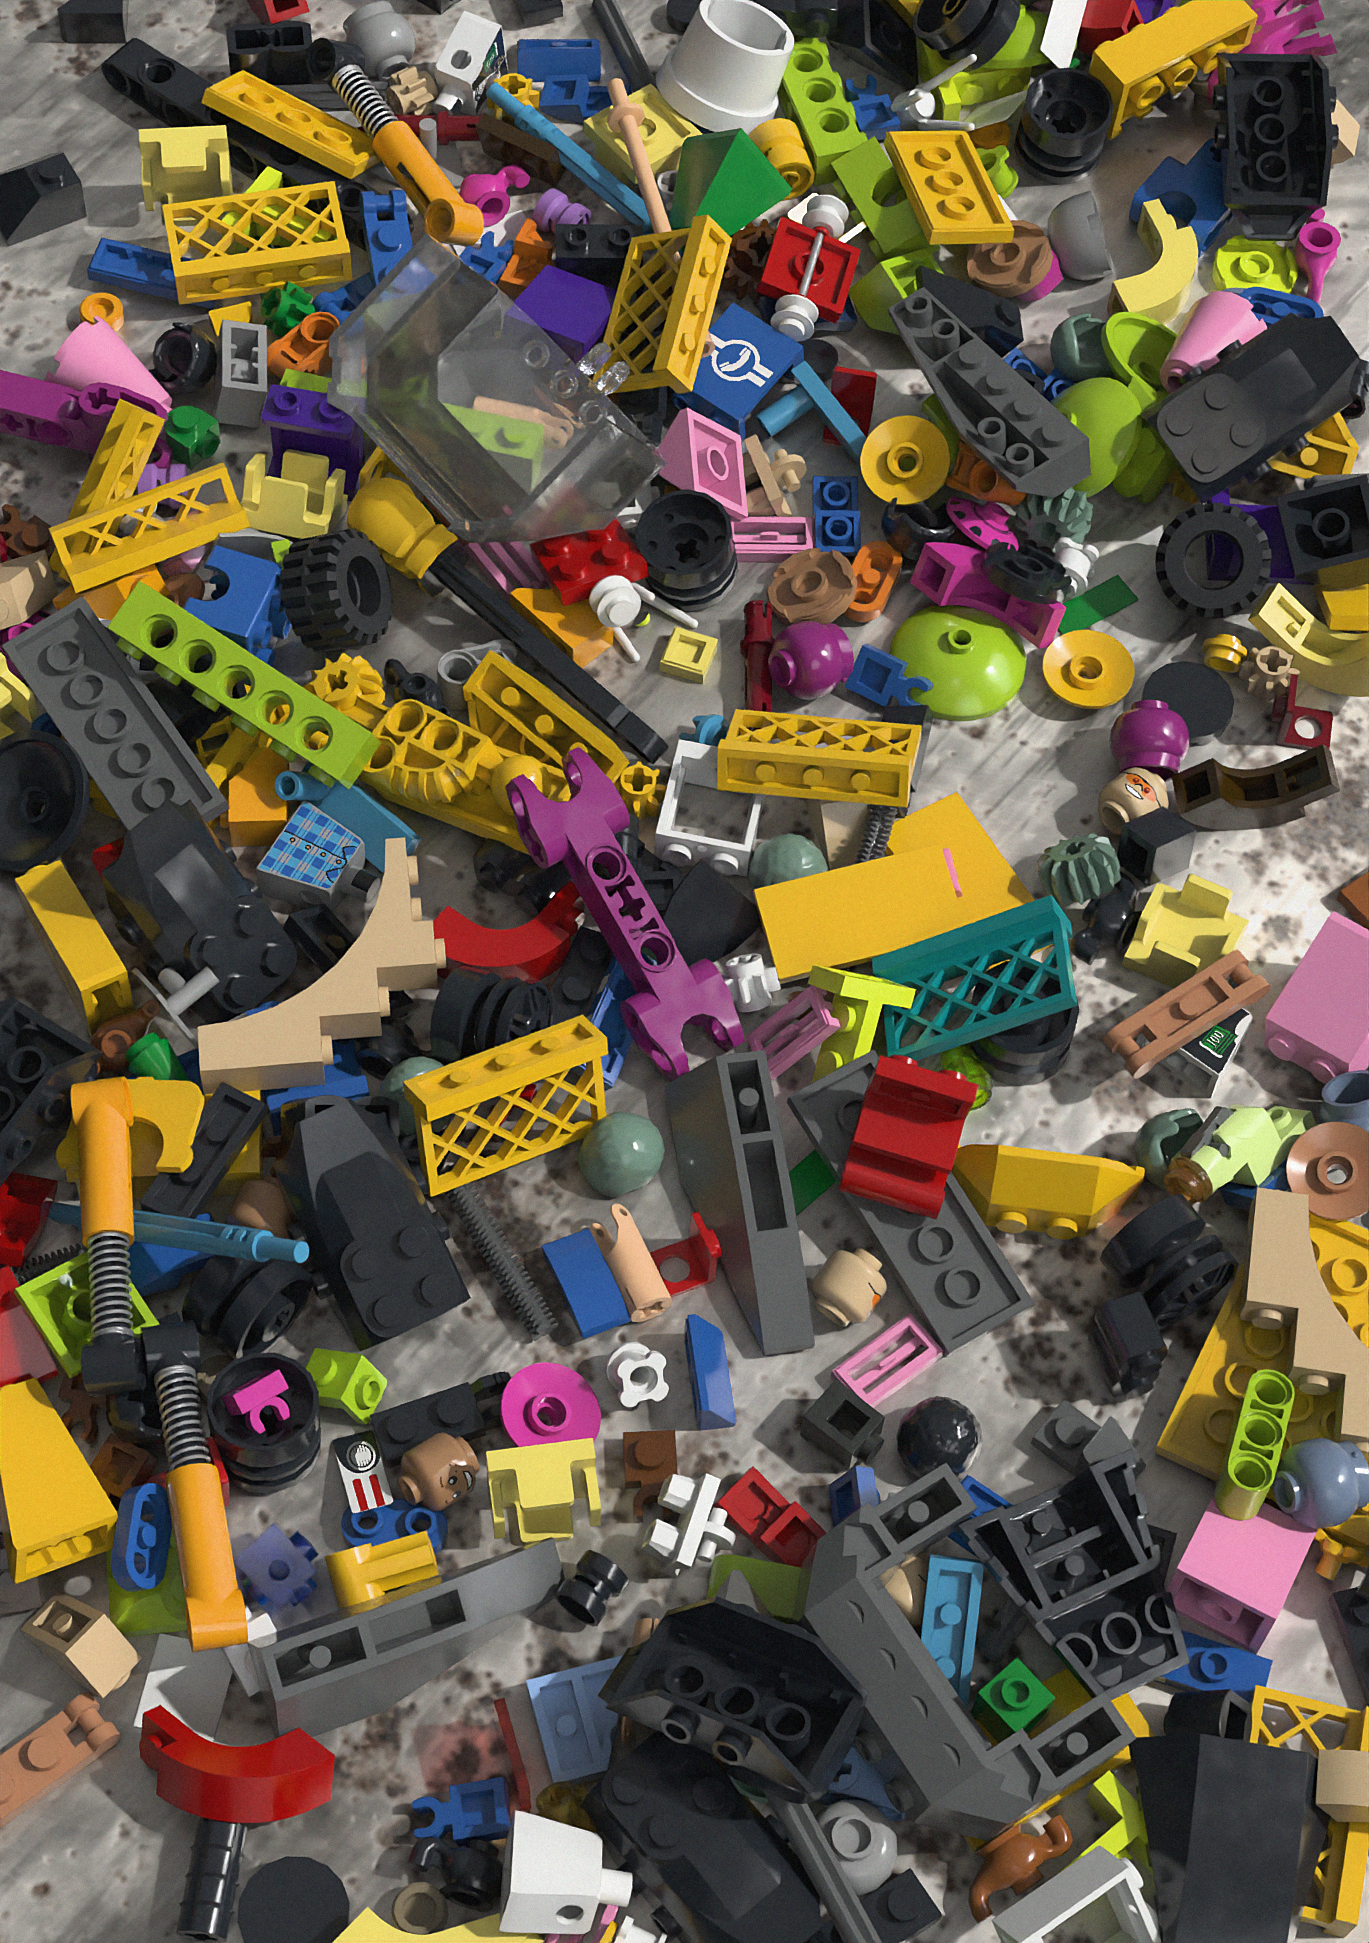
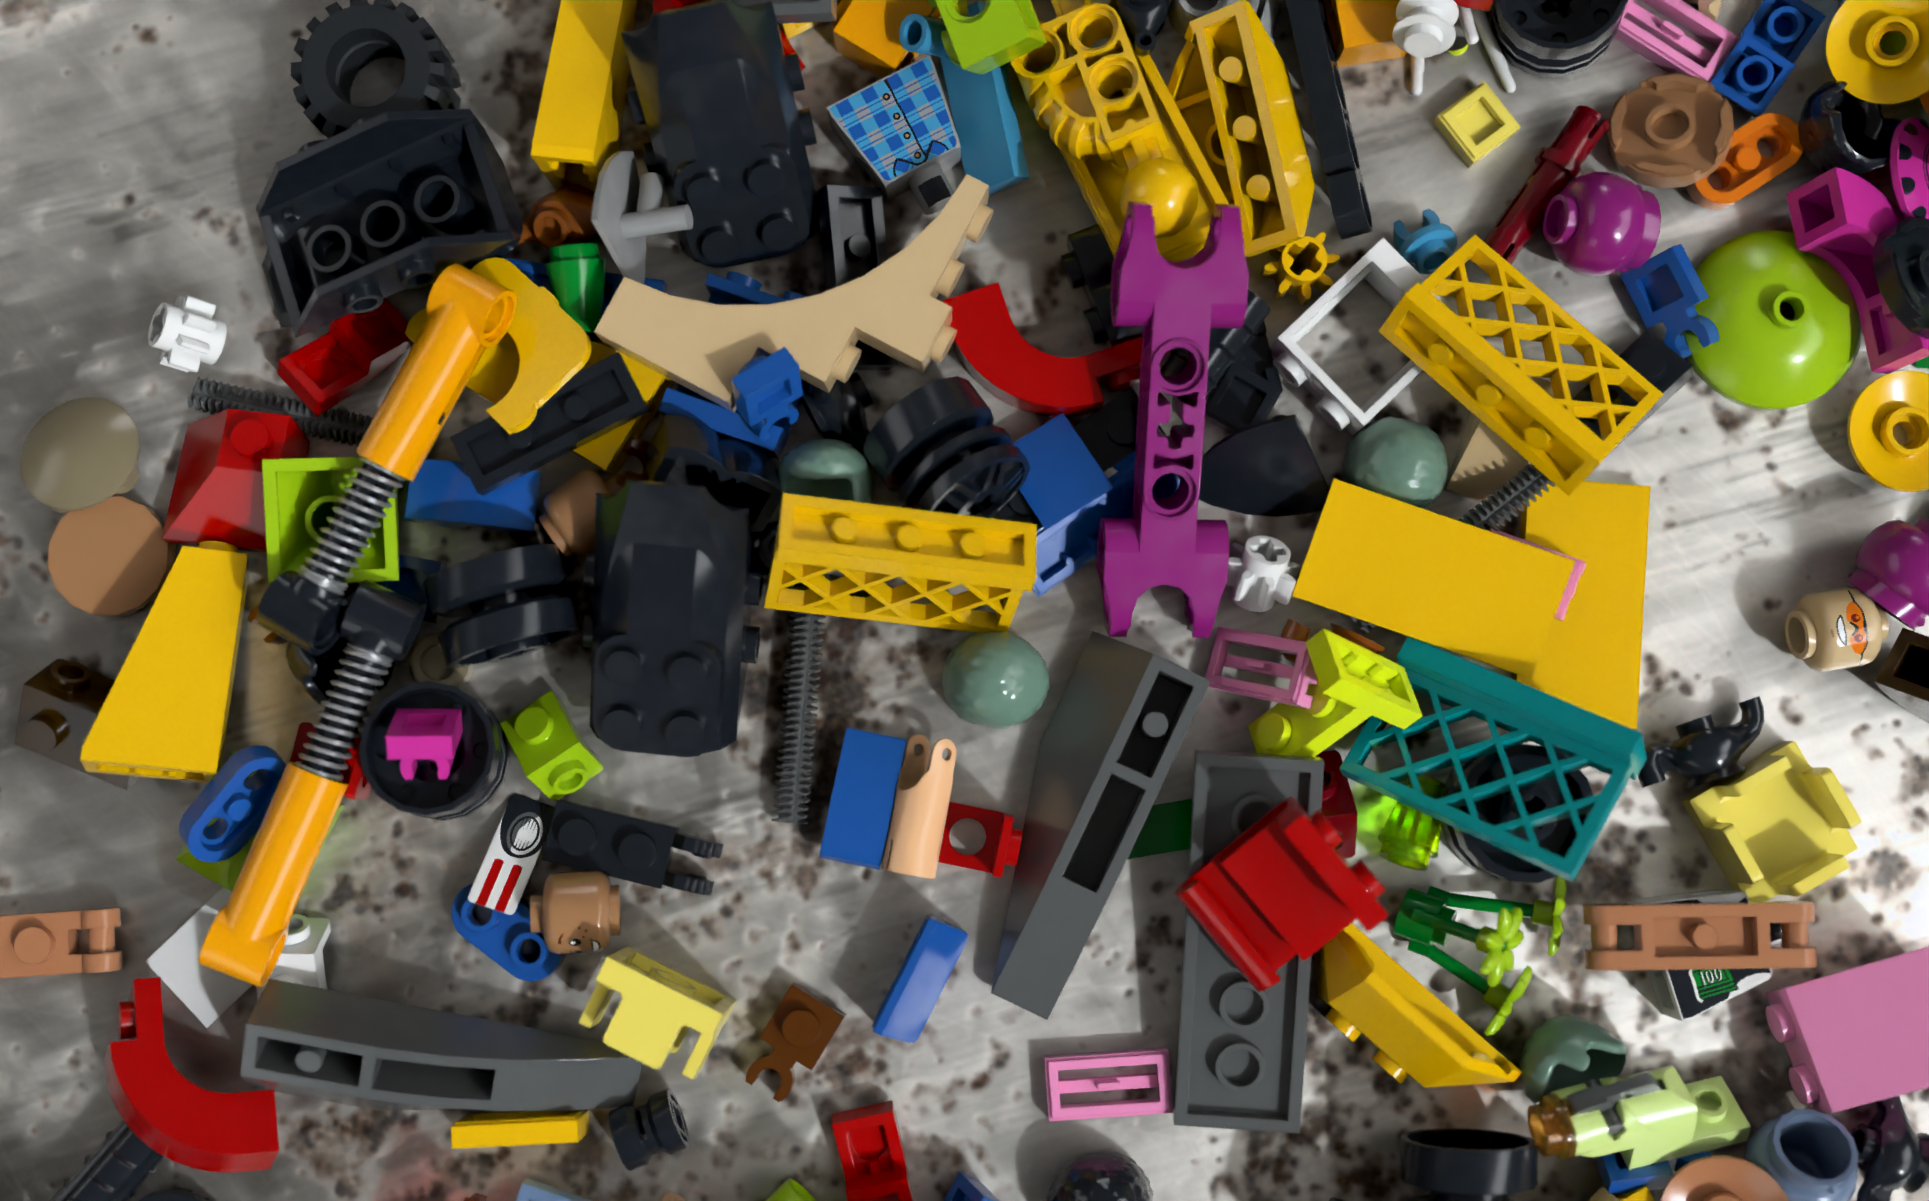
camera: 40 degrees right, 25 degrees up
tan slope [20,1590,142,1698] -> none
dark azure axle [48,1202,309,1263] -> none
reddish brown plate [89,1433,159,1508] -> none
clear blue brick [234,1521,319,1609] -> none
yellow piece [324,1530,439,1609] -> none
dark pink dish [499,1362,601,1447] -> none
white brick [605,1342,669,1407] -> none
white hips [641,1473,736,1578] -> none
pearl dark grey brick [800,1379,885,1470] -> none
tan head [811,1248,887,1327] -> none
sand green gear [1037,833,1121,906] -> none
black brick [1117,806,1197,887] -> none
none -> yellow tile [451,1110,590,1149]
none -> blue plate [731,347,803,441]
none -> blue sticker [1013,413,1114,530]
none -> plant [1394,876,1567,1036]

